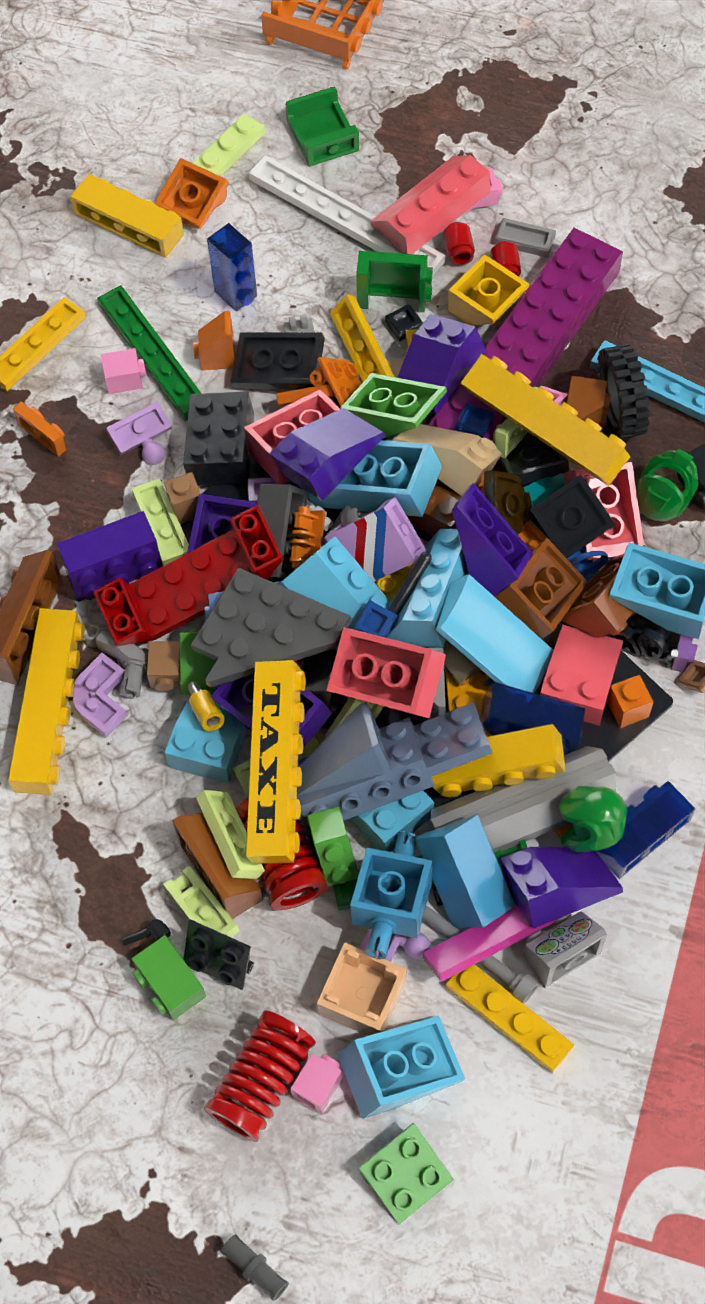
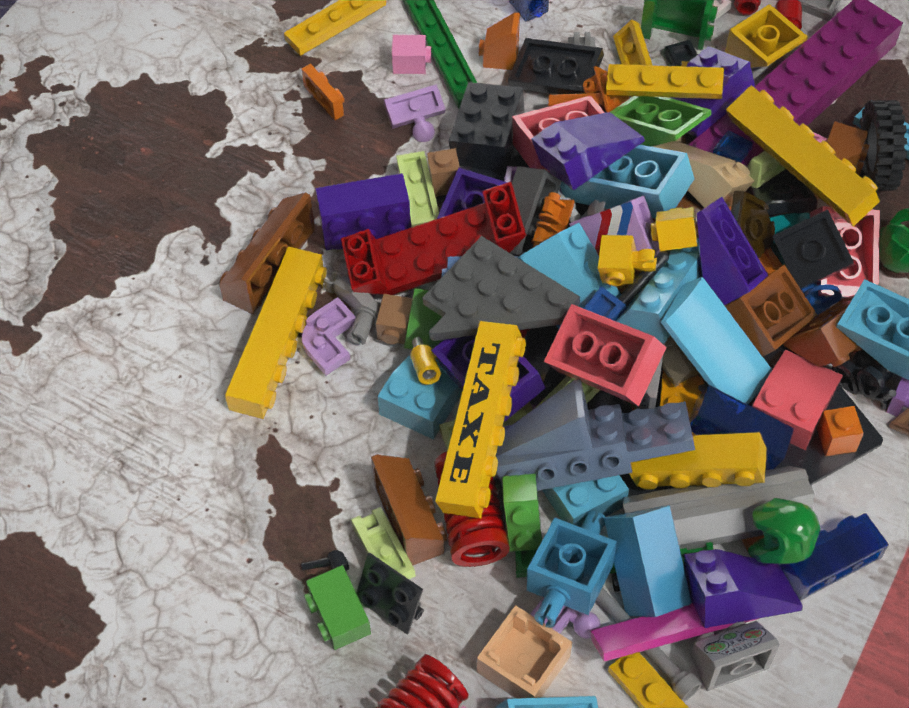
camera: 10 degrees right, 5 degrees down
yellowish green plate [196,790,265,879] -> none
none -> yellow brick [598,235,657,286]
none -> yellow plate [606,64,724,99]
none -> yellow brick [651,207,698,251]

